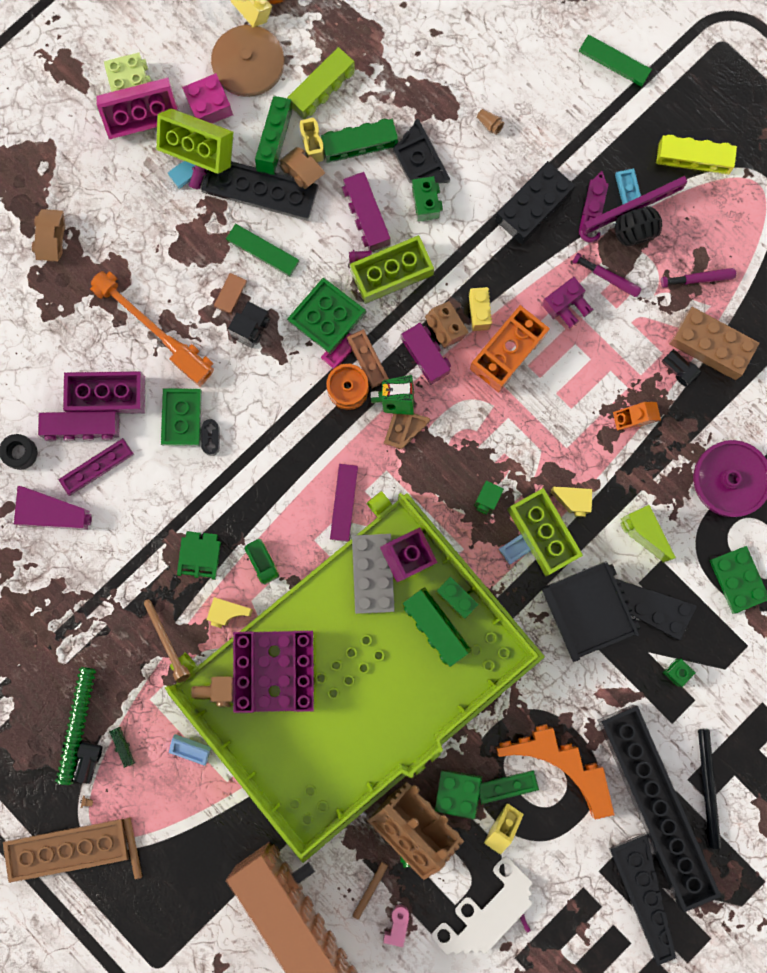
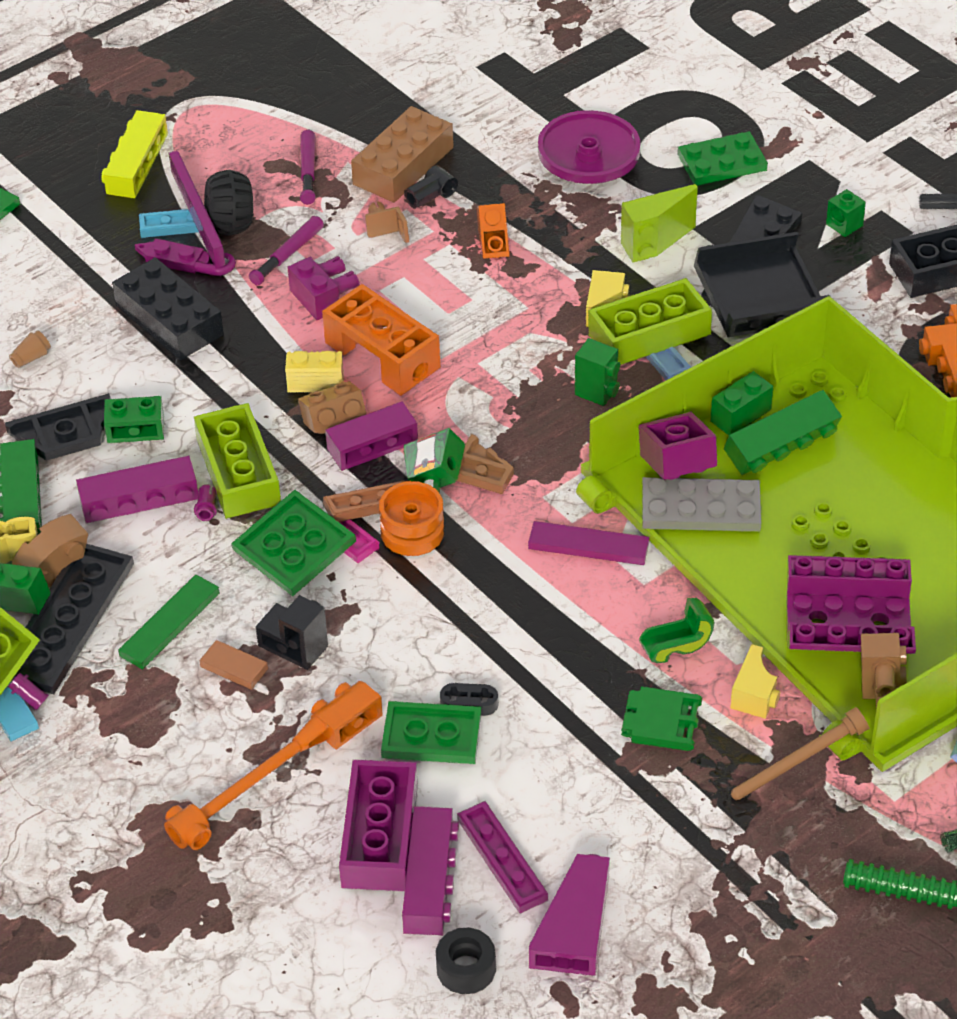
camera: 85 degrees left, 35 degrees down
medium nougat brick [32,209,66,261] -> none
none -> medium nougat bracket [365,201,409,243]

